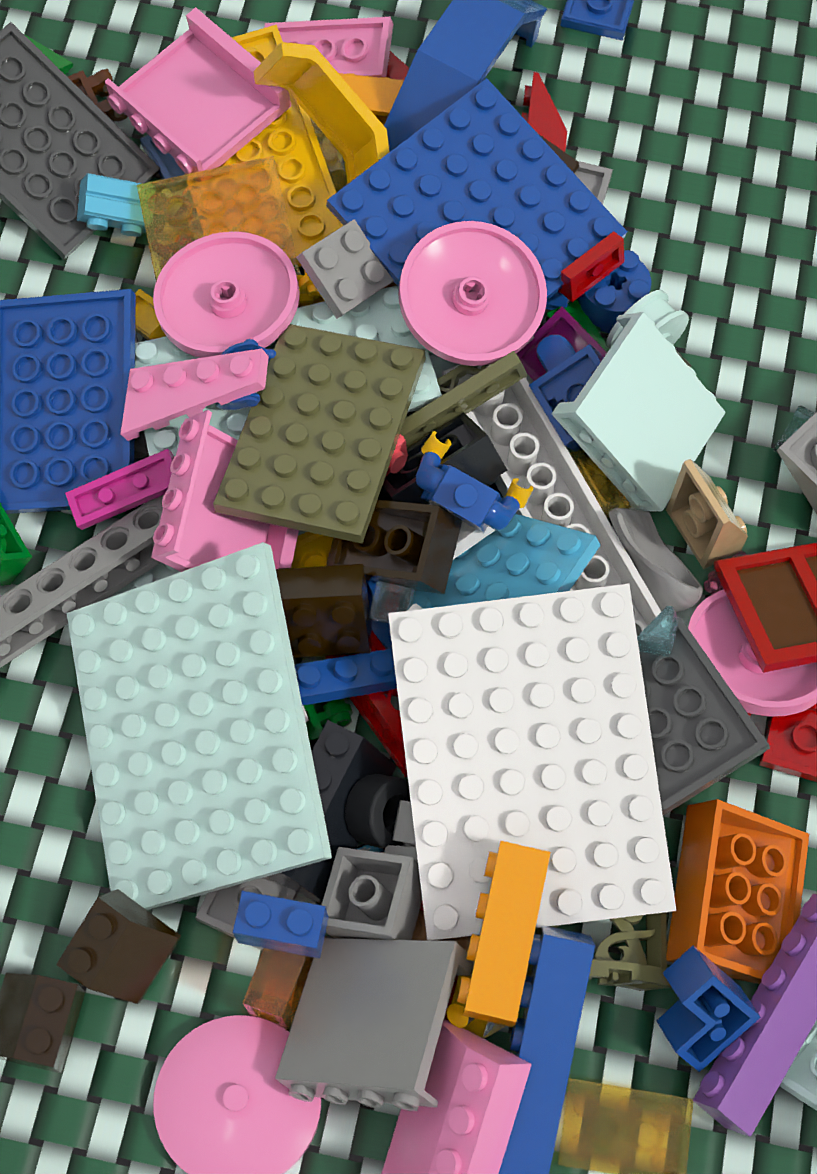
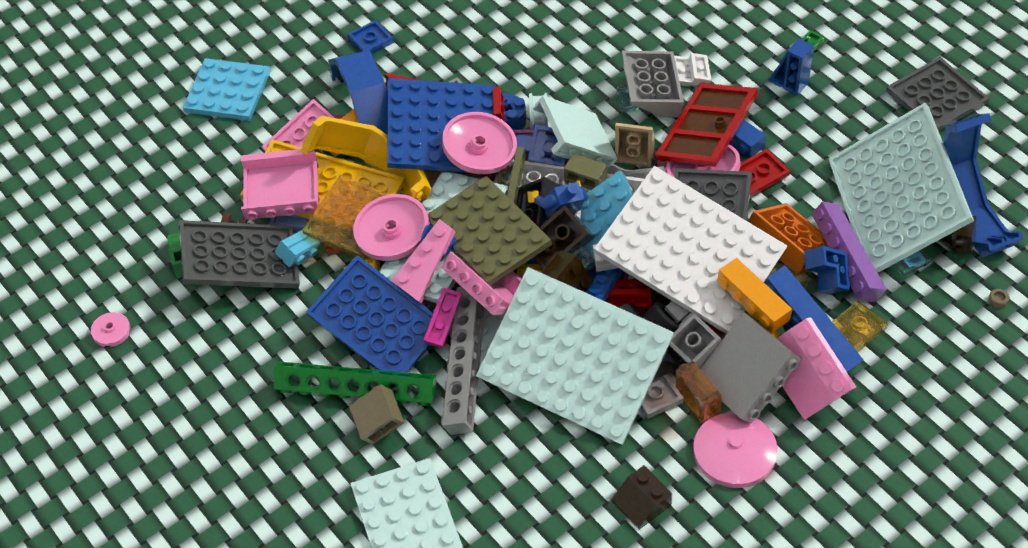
camera: 45 degrees left, 15 degrees down
dark brown slope [56,889,181,1004] -> none
blue brick [233,891,329,959] -> none
light grey plate [296,219,394,319] -> none
clear light blue slope [637,606,679,657] -> none
none -> olive brick [564,153,607,190]

